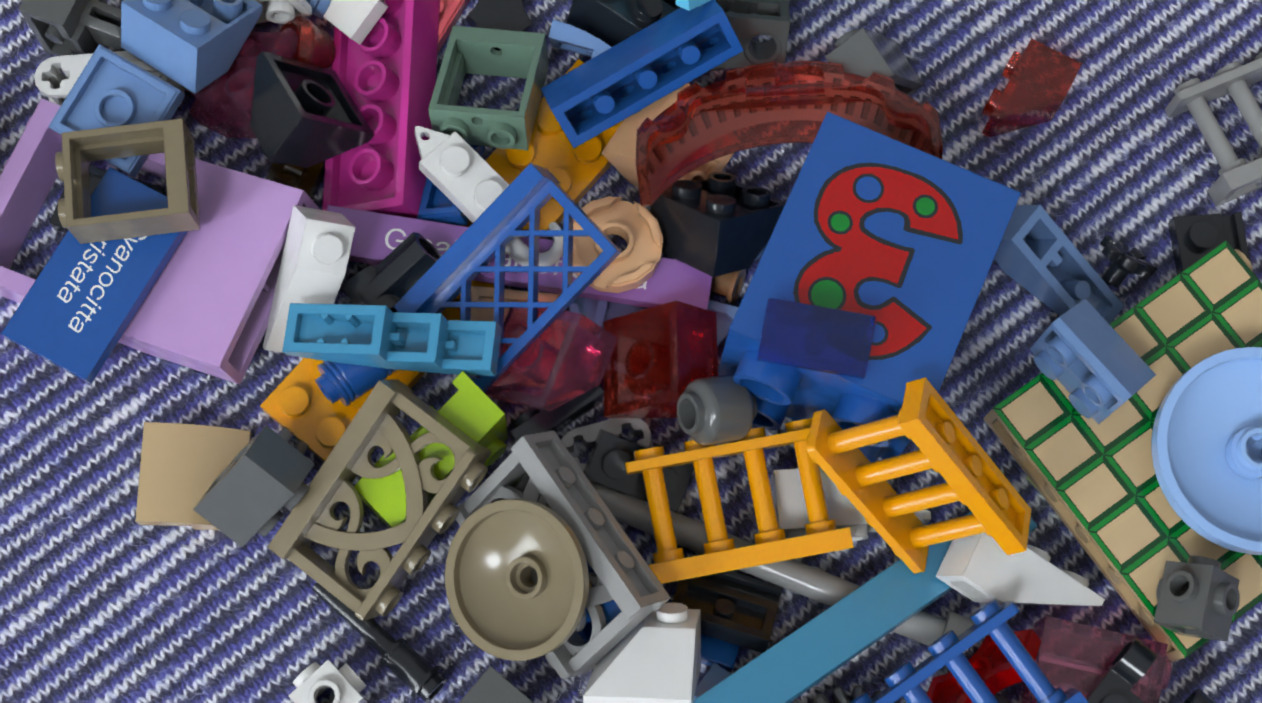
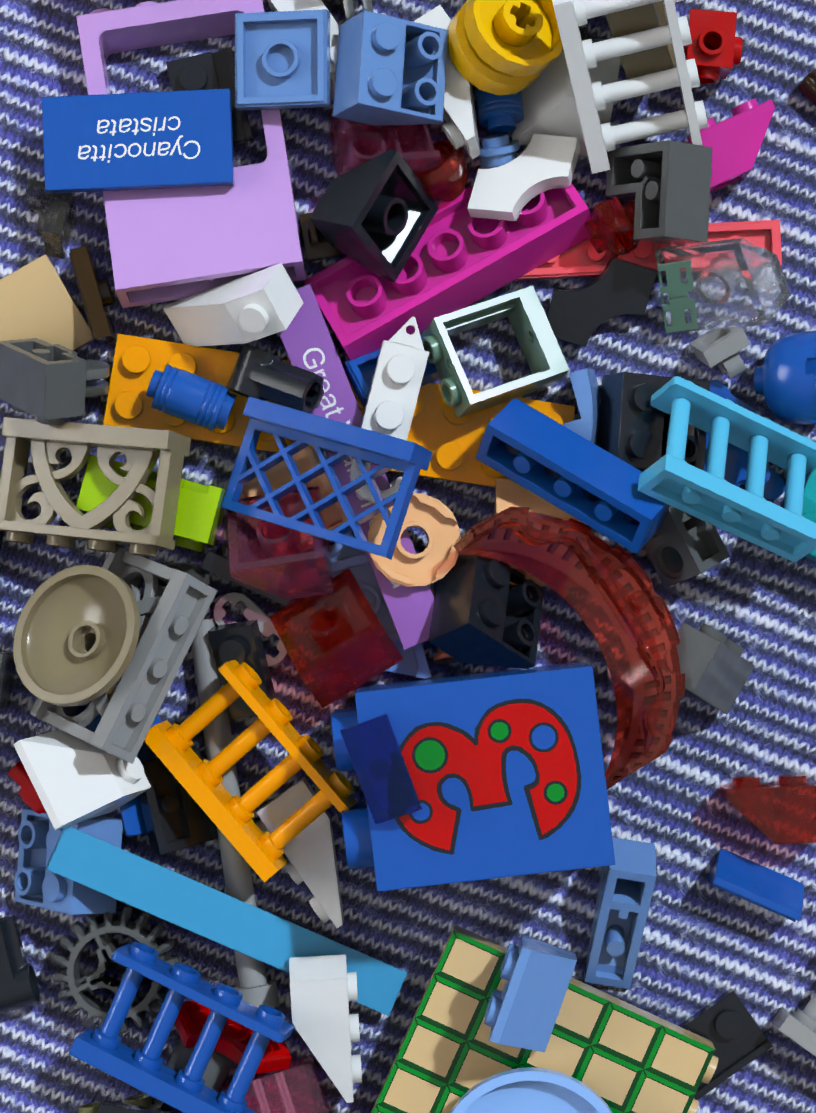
camera: 65 degrees right, 15 degrees up
dark tan window [55,118,200,244] -> none
dark azure slope [282,303,502,376] -> none
dark grey head [677,375,757,445] -> none
light orange fence [806,377,1031,574] -> none
black plant [1100,235,1157,288] -> none
none -> clear smoke bracket [26,180,77,259]
none -> dark brown plate [69,245,117,345]
none -> blue slope [707,849,804,922]

